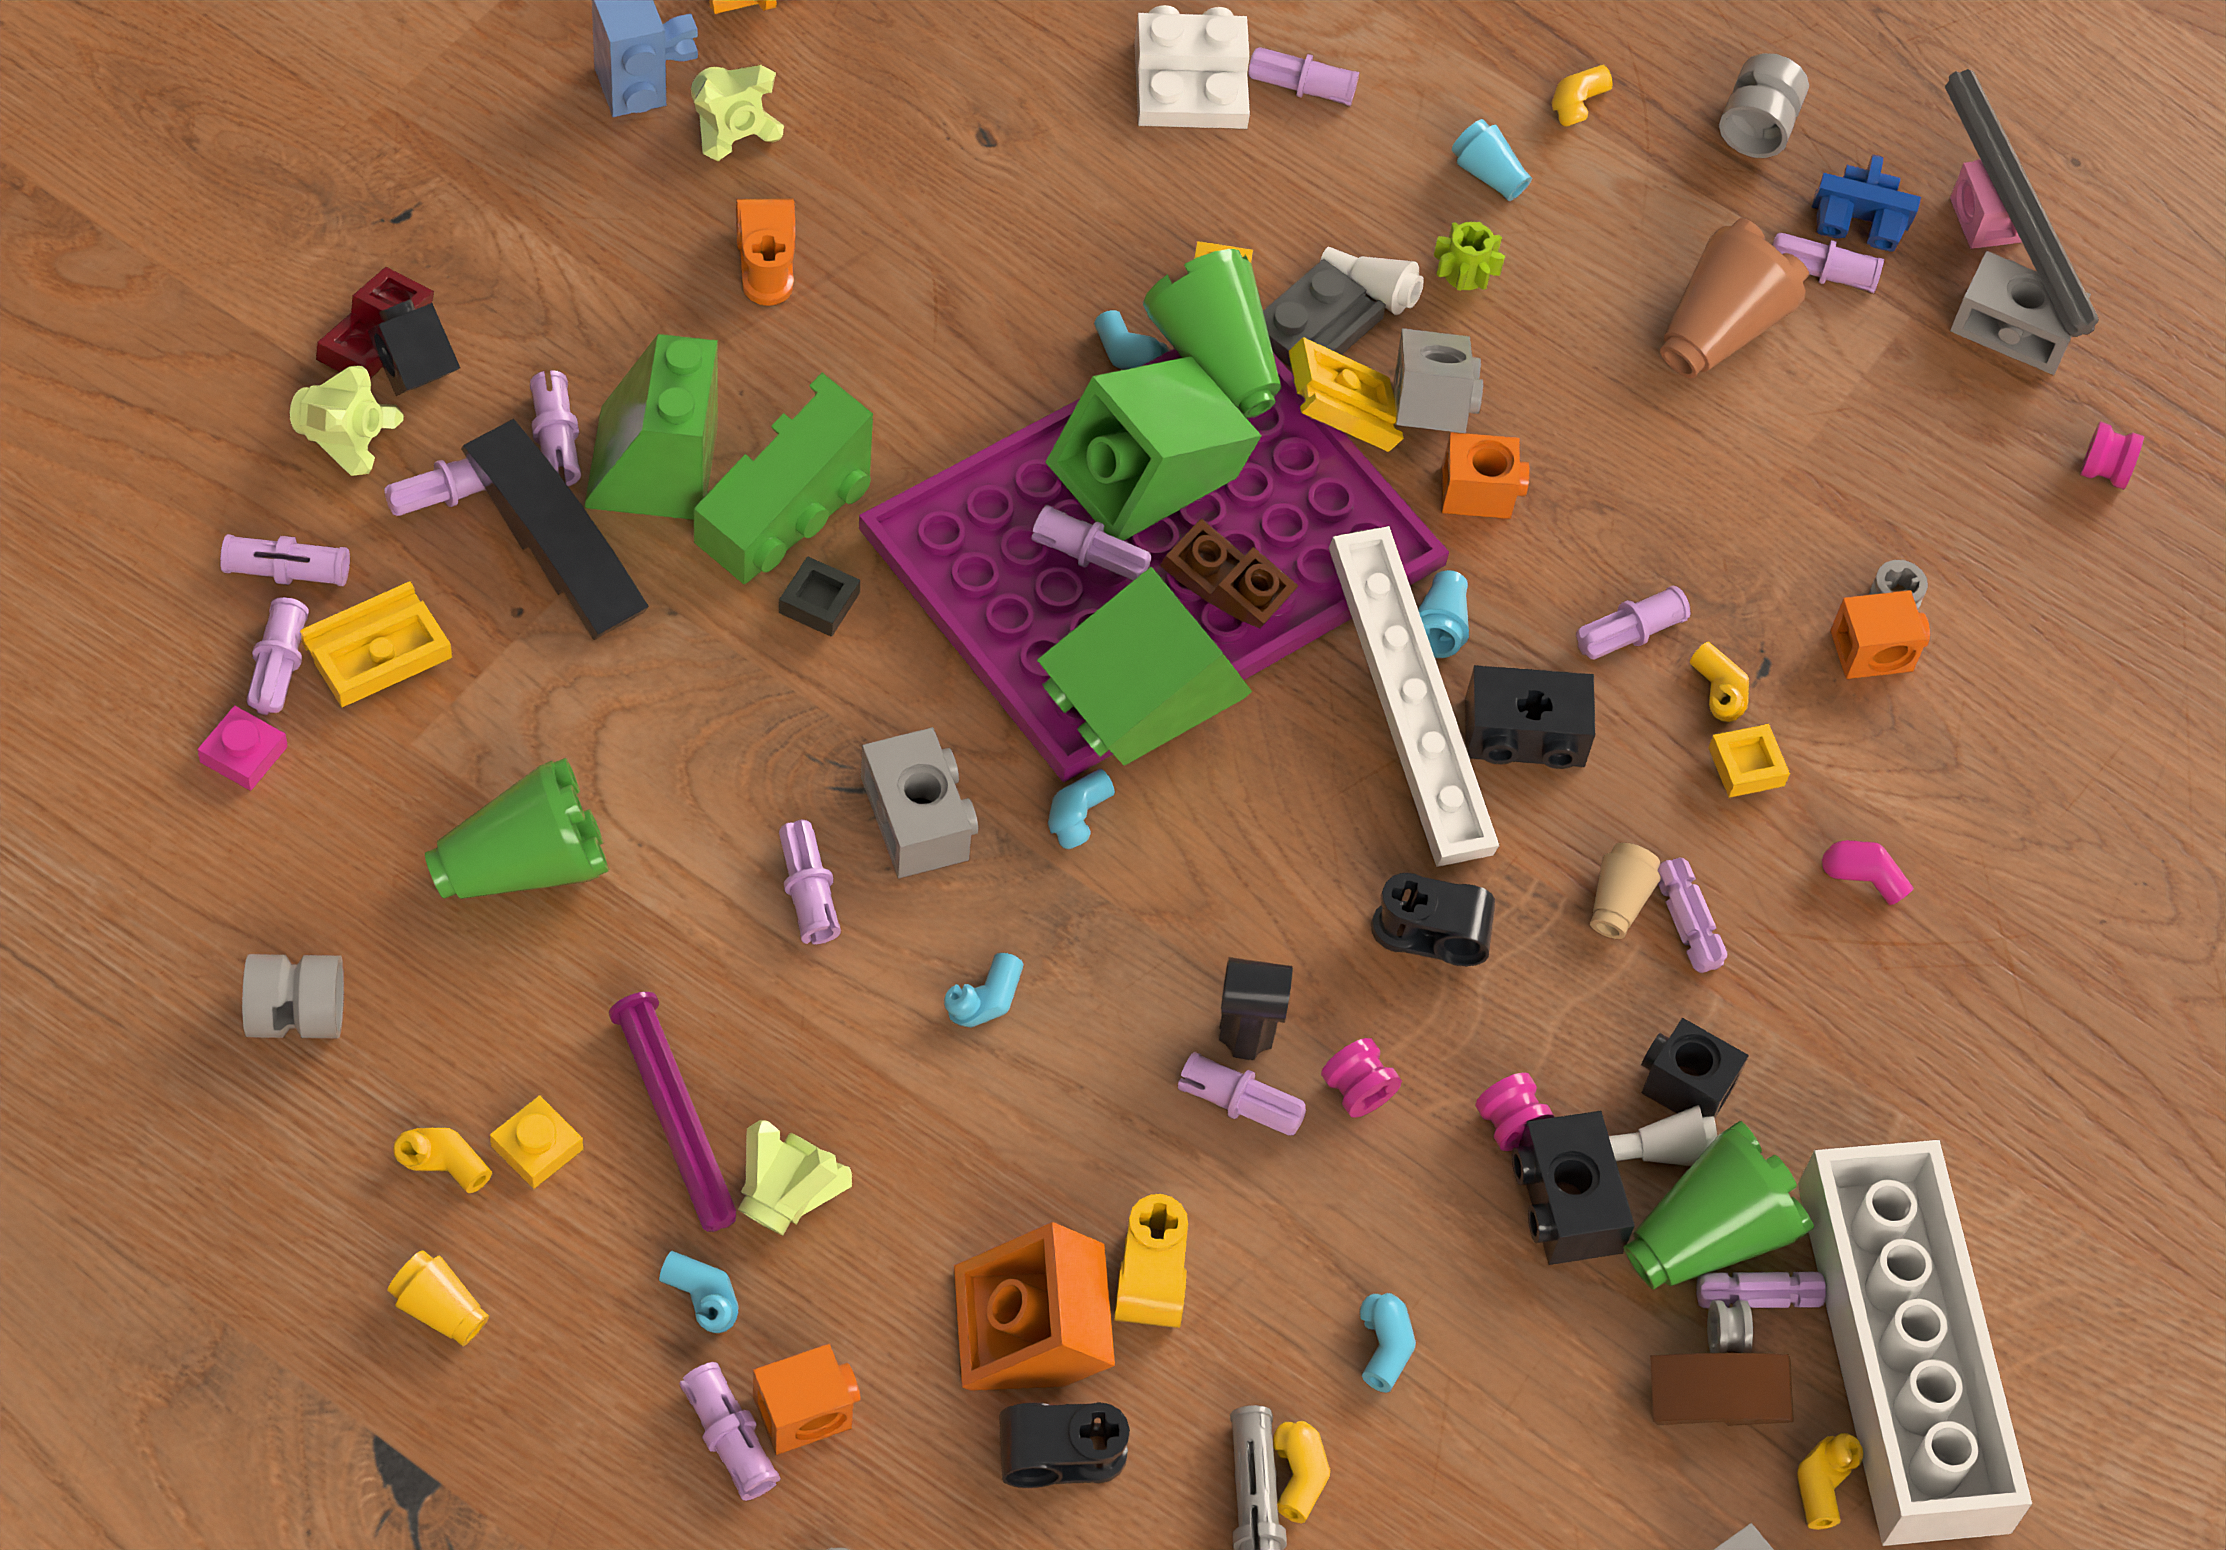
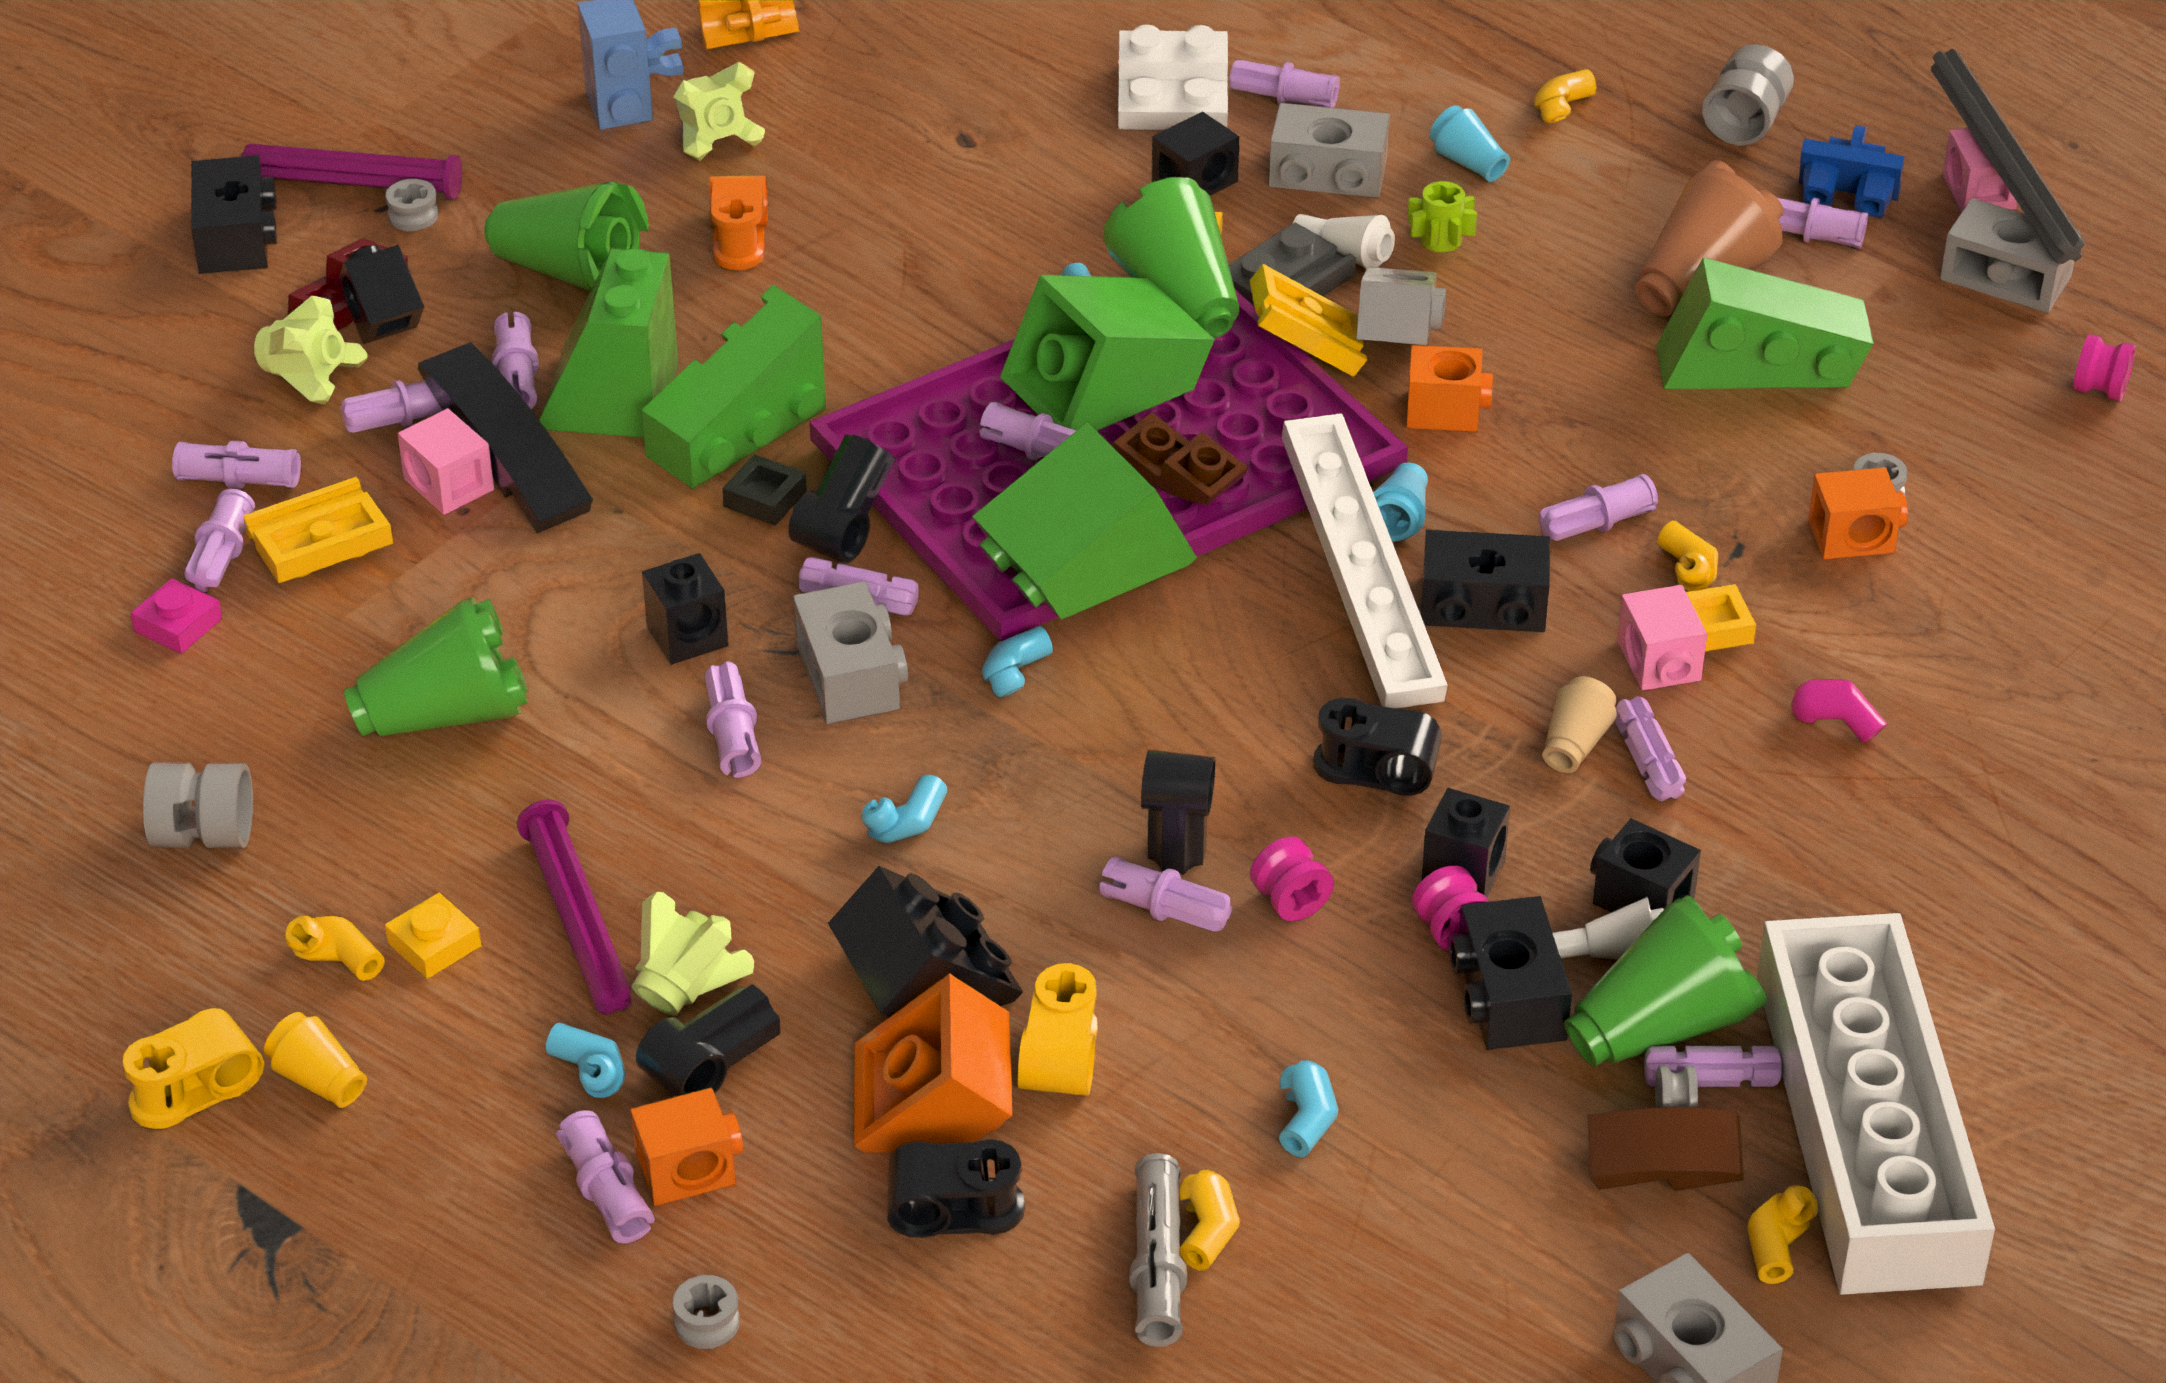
camera: 10 degrees right, 15 degrees down
none -> yellow piece [122,1008,265,1129]
none -> black brick [191,155,278,274]
none -> magenta axle [241,144,462,200]
none -> light grey bush [385,179,439,231]
none -> bright pink brick [397,408,494,515]
none -> bright green cone [484,182,649,292]
none -> black piece [635,984,781,1097]
none -> black brick [642,553,729,665]
none -> black piece [788,434,895,563]
none -> lavender axle [799,557,919,616]
none -> black slope [828,866,1023,1017]
none -> black brick [1152,111,1240,196]
none -> light grey brick [1269,103,1390,198]
none -> black brick [1421,788,1510,897]
none -> bright pink brick [1617,585,1707,691]
none -> bright green wedge [1656,257,1874,389]

